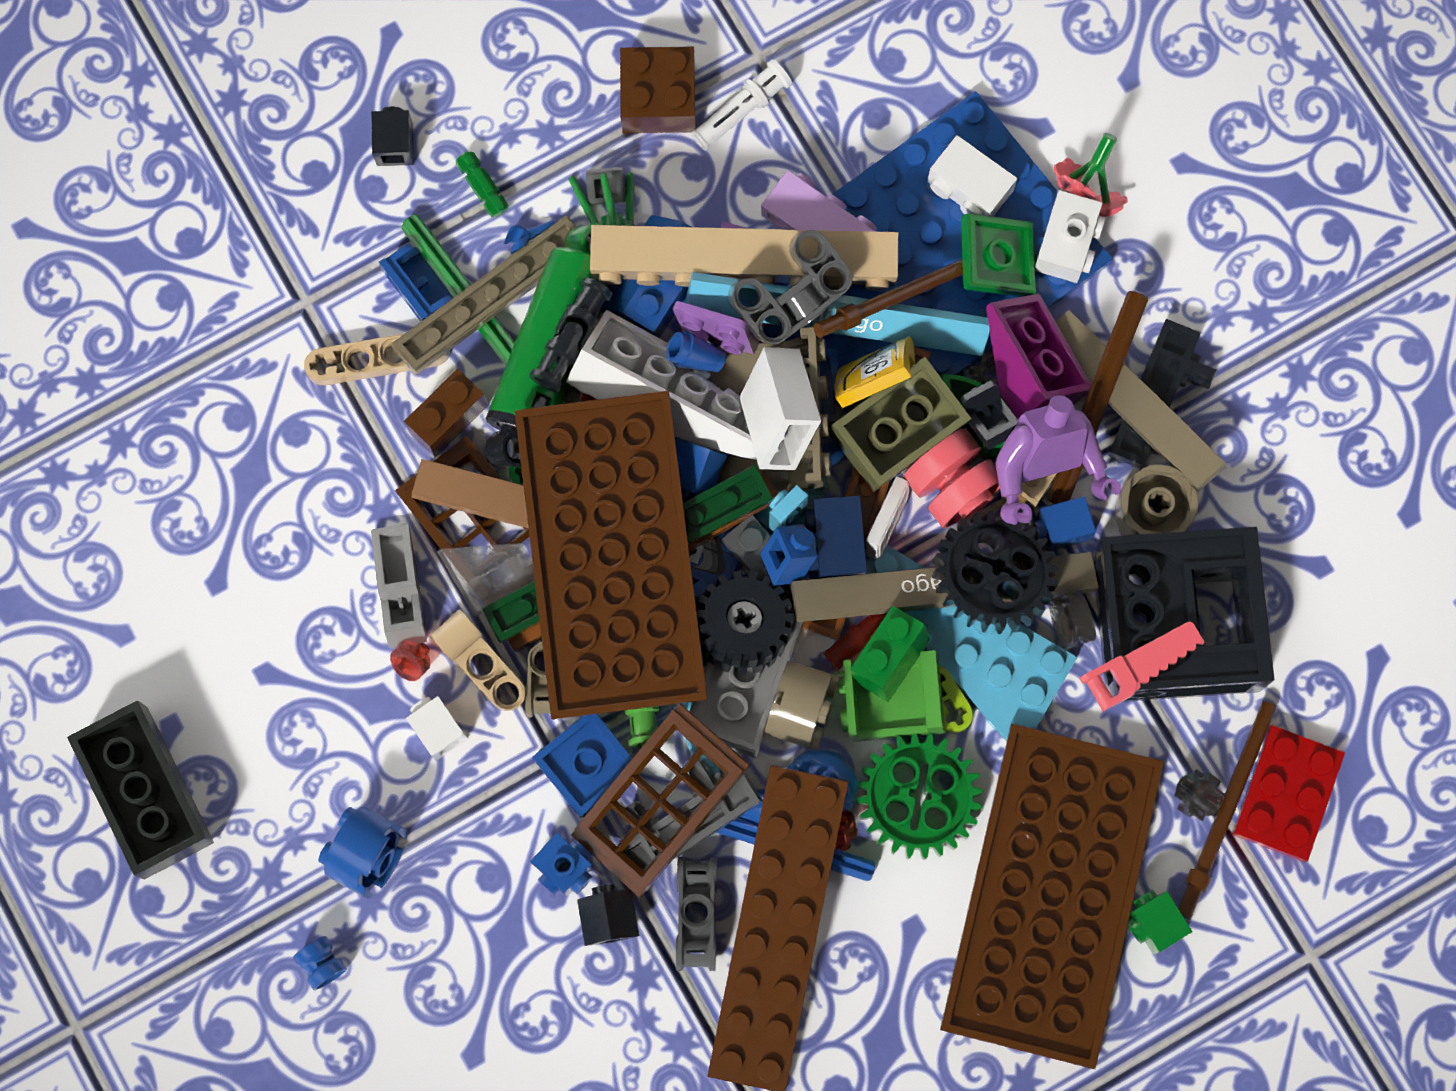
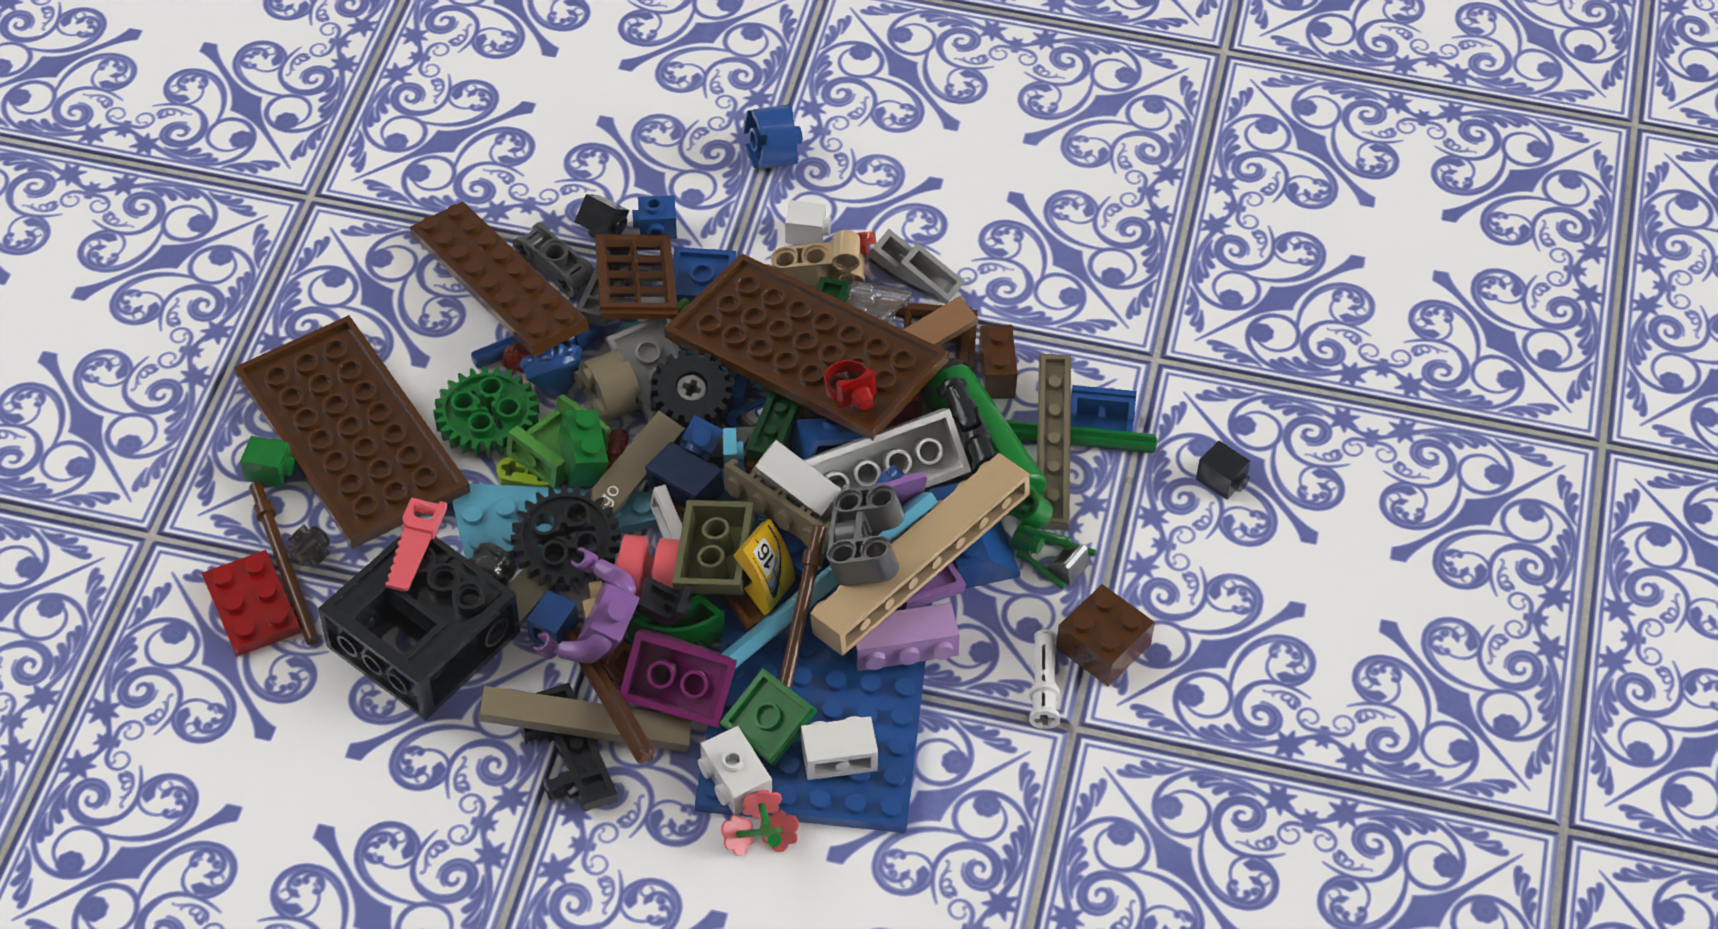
camera: 130 degrees right, 25 degrees down
pearl dark grey brick [67,700,214,880] -> none
blue wheel [293,936,347,991] -> none
tan beam [304,334,450,385] -> none
green axle [455,151,509,218] -> none
blue hand [504,220,555,254] -> none
dark tan brick [1115,464,1198,536] -> none
none -> red piece [824,360,876,411]

